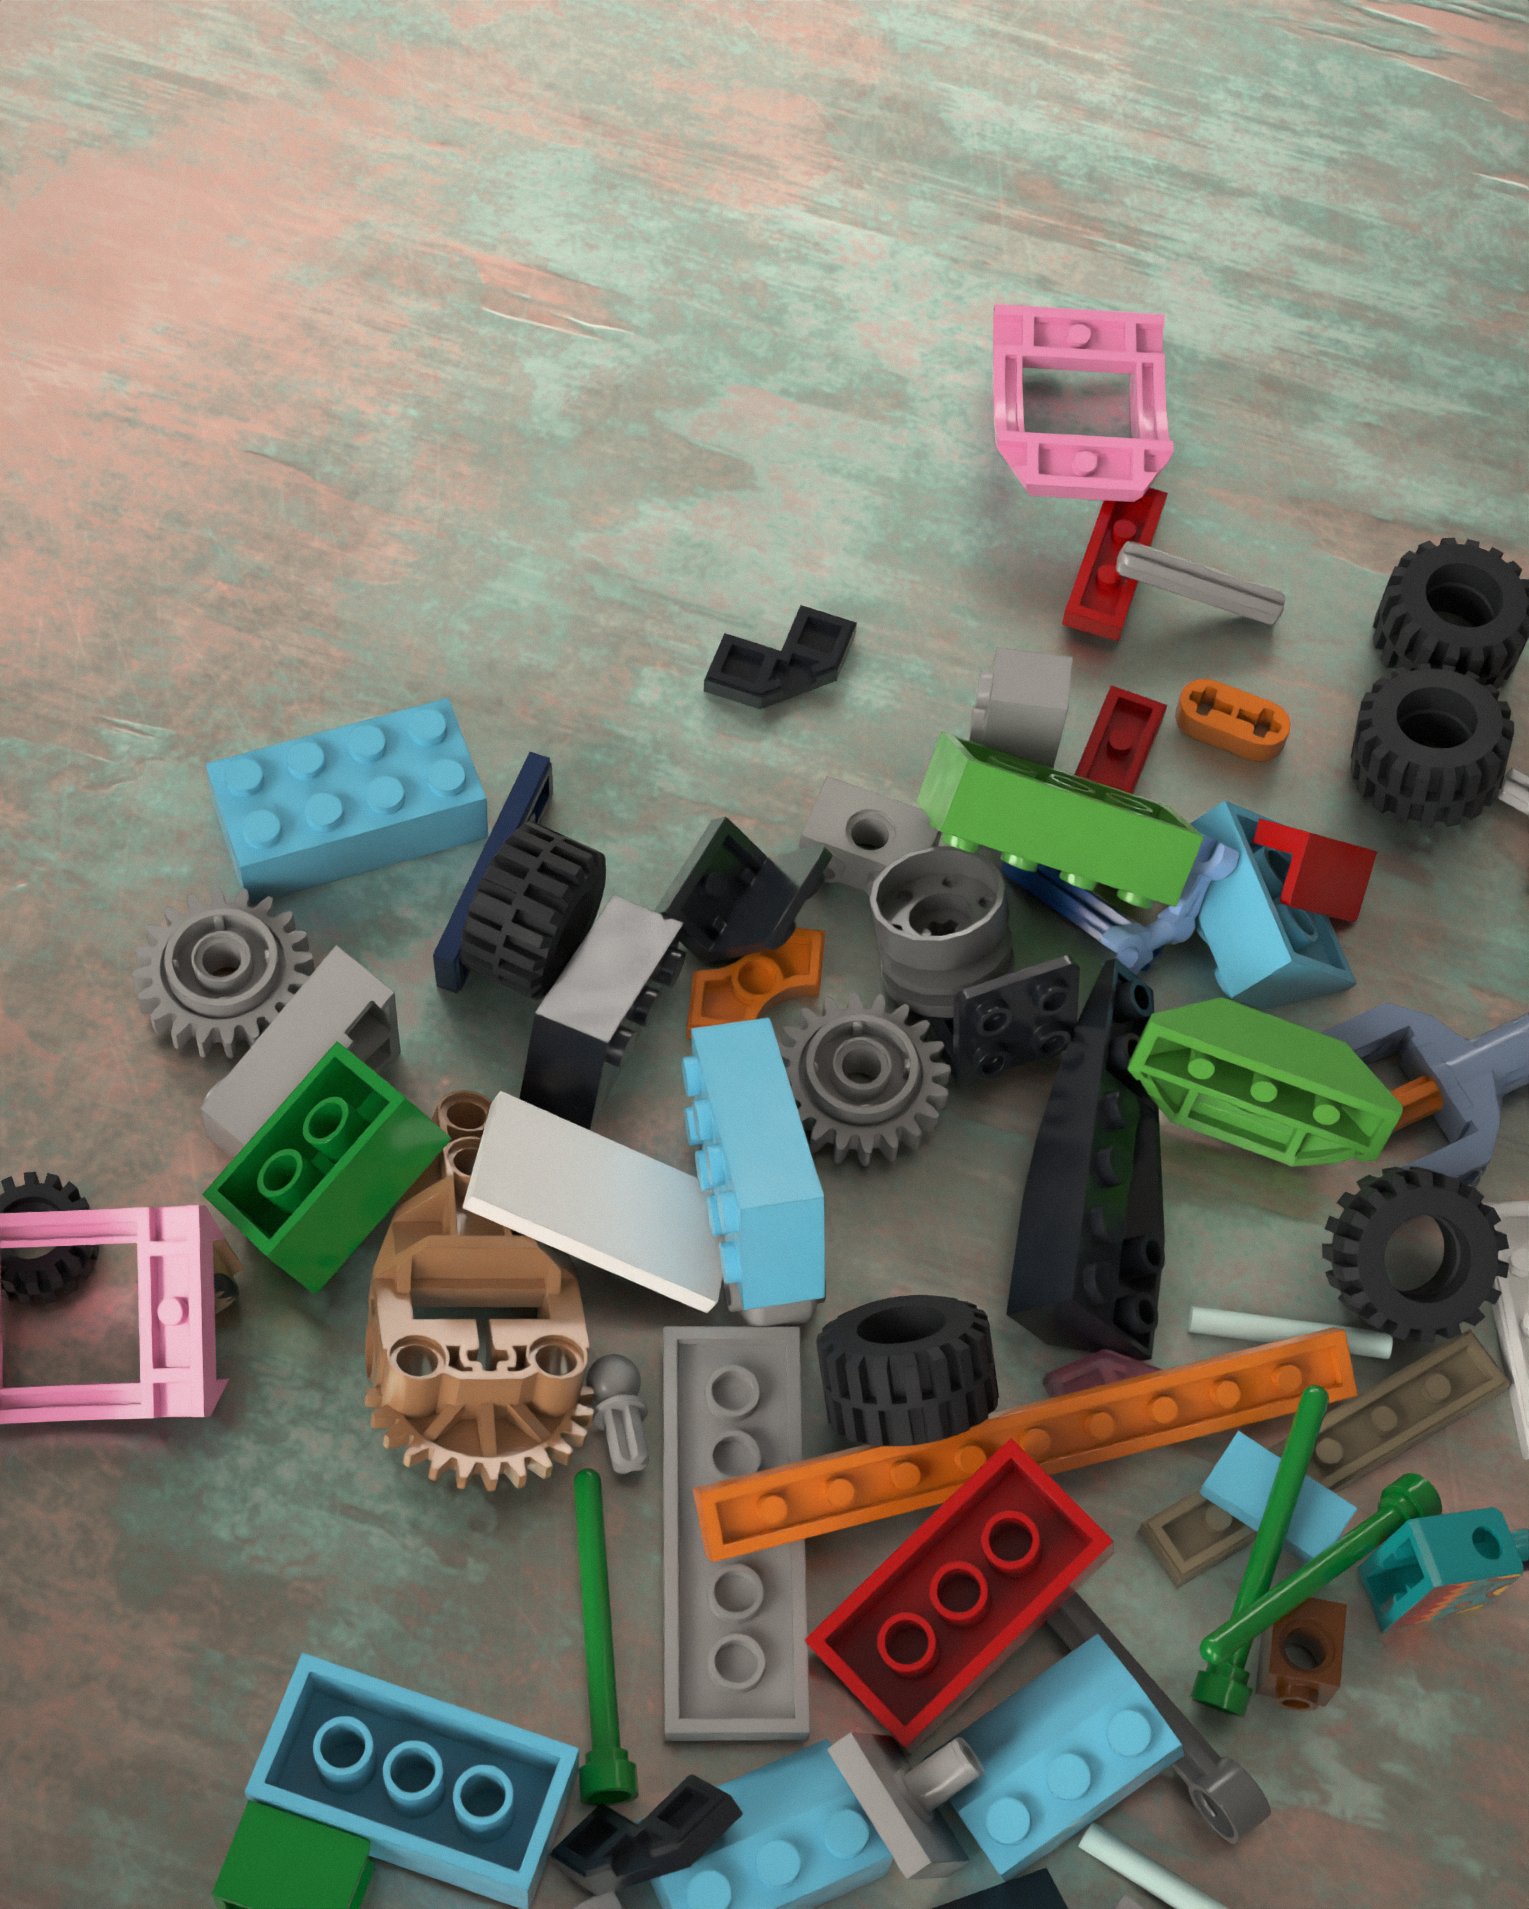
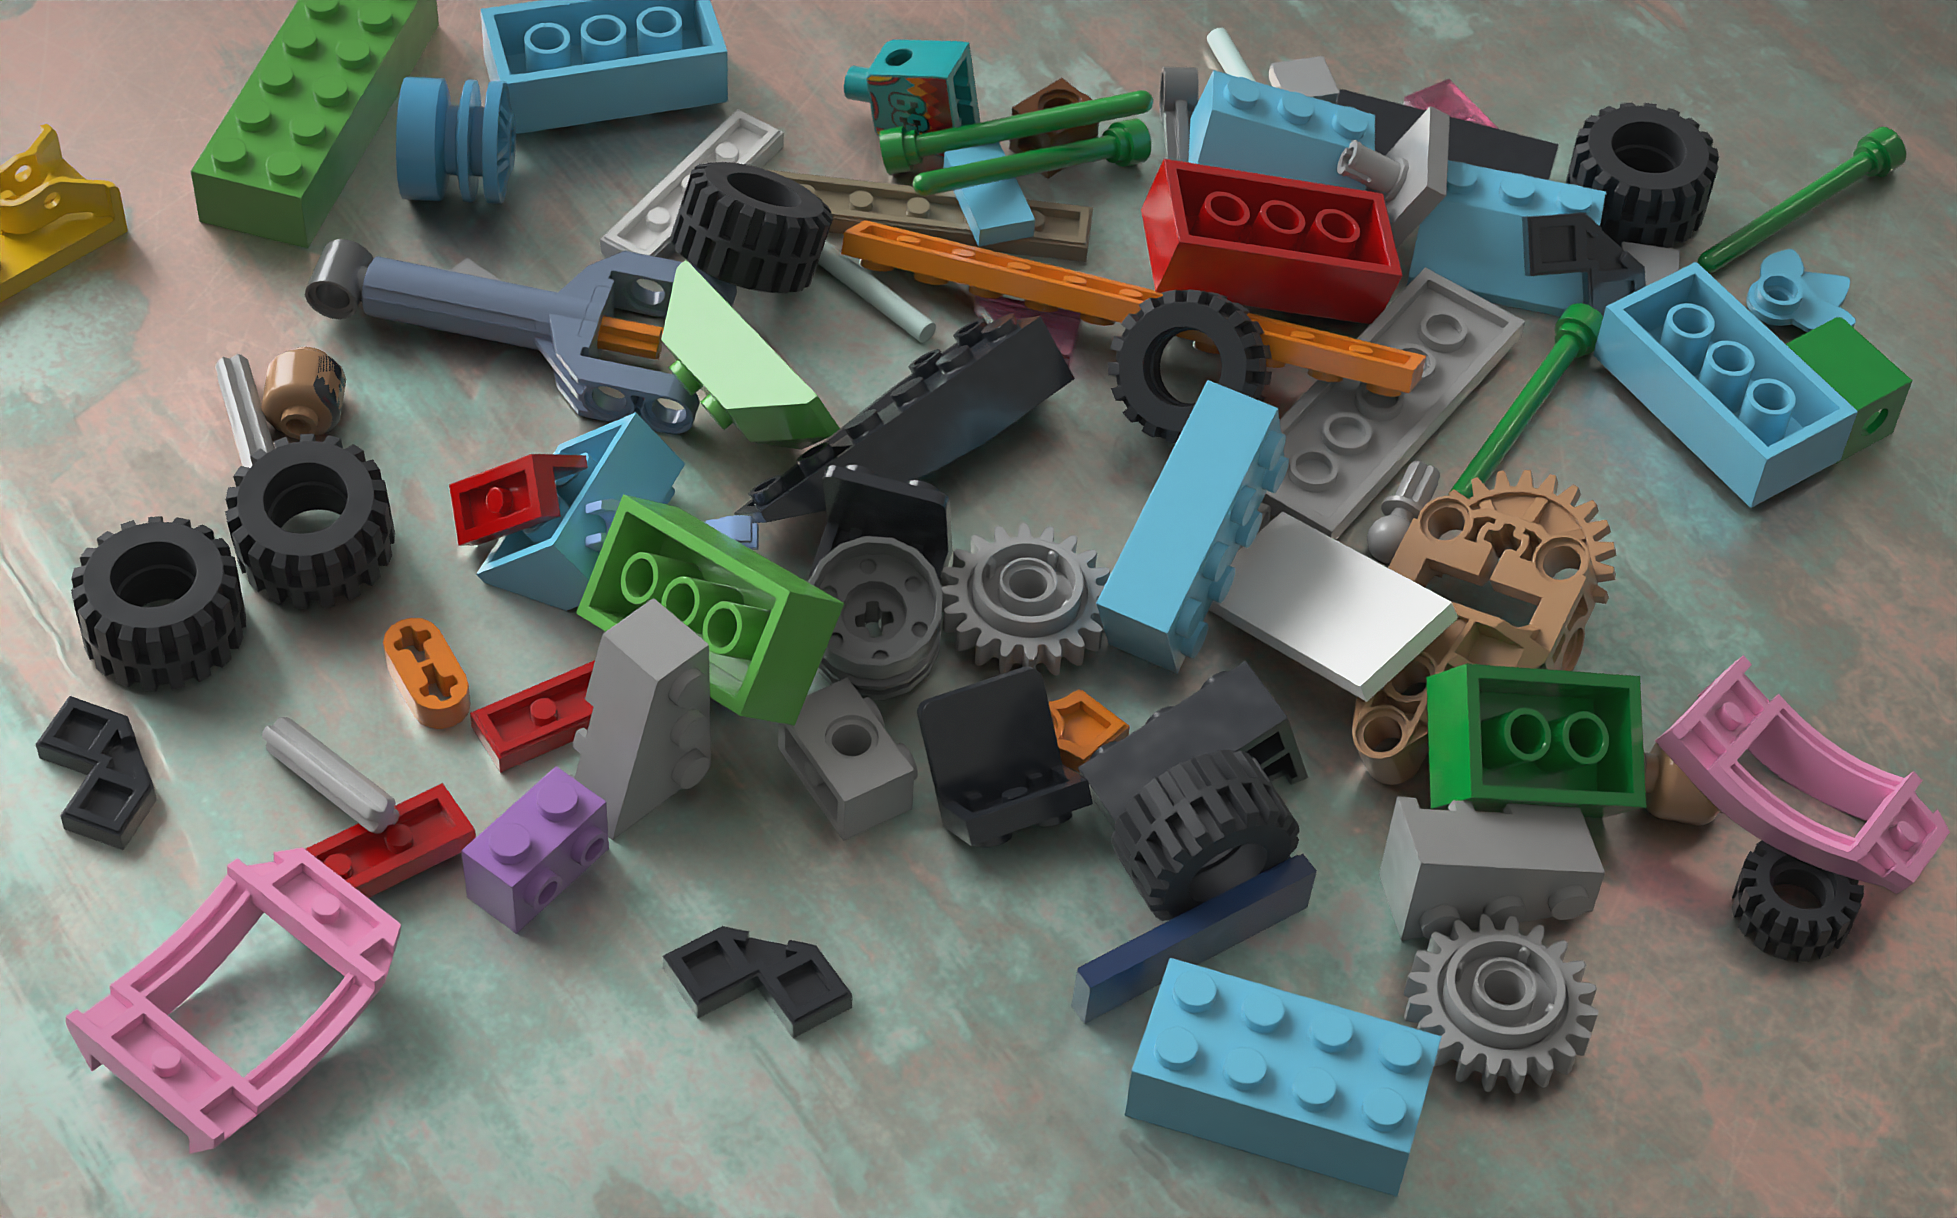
camera: 140 degrees left, 10 degrees down
none -> black tile [35,696,157,850]
none -> medium lavender brick [461,766,609,934]

